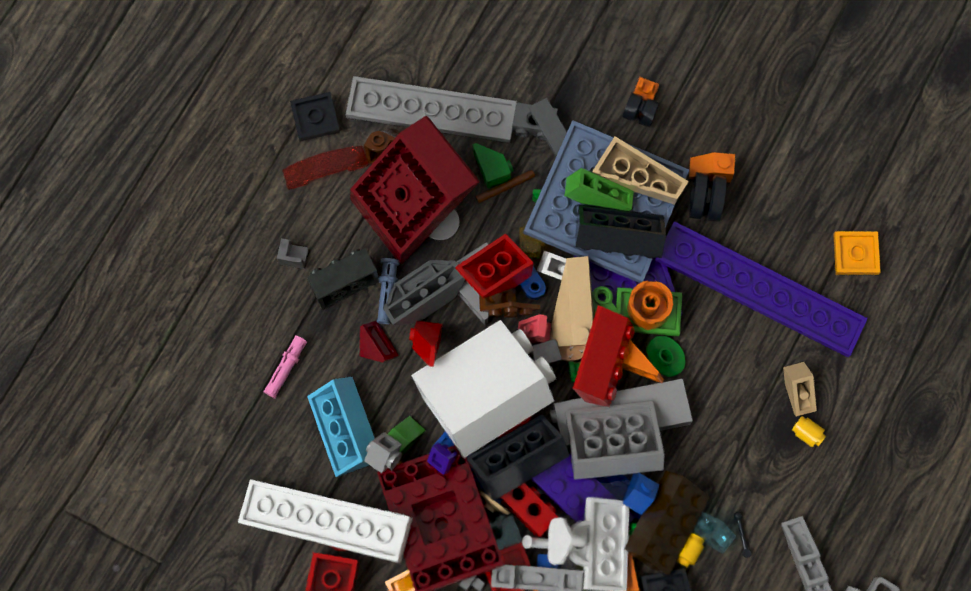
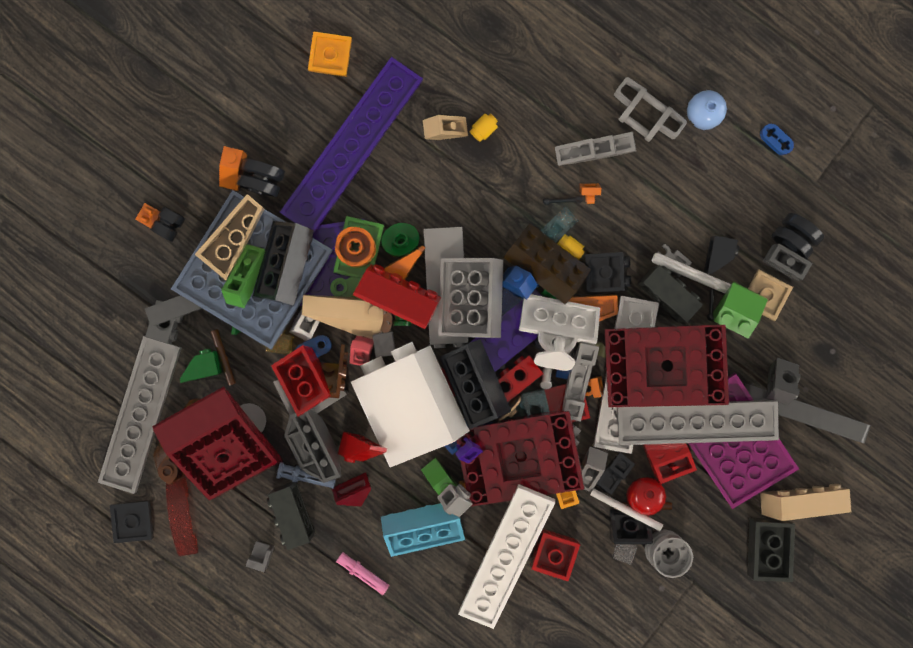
camera: 85 degrees left, 15 degrees up
none -> orange tile [580,183,601,204]

